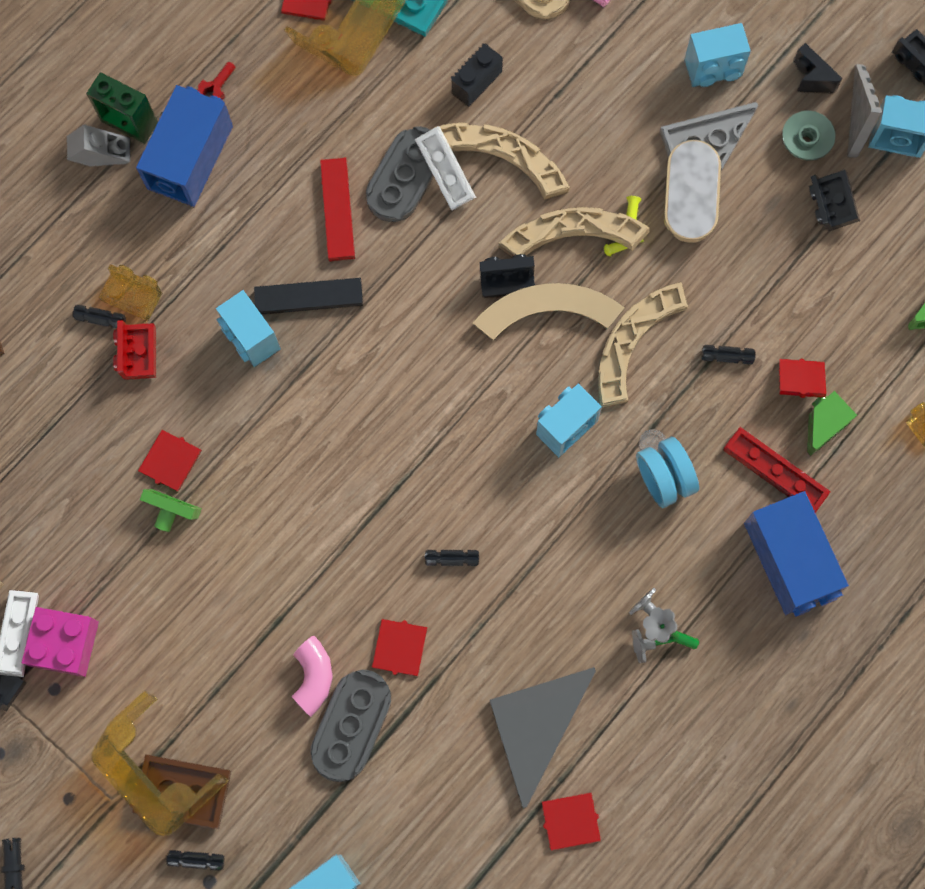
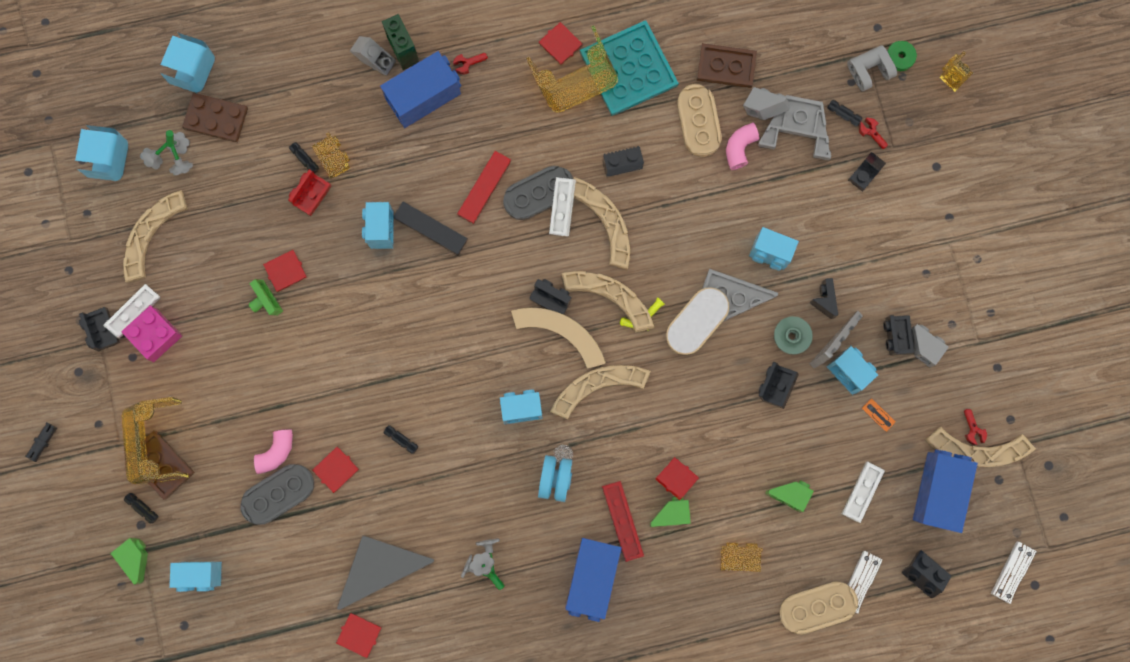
camera: 30 degrees right, 5 degrees up
black axle [701,344,756,365] -> none

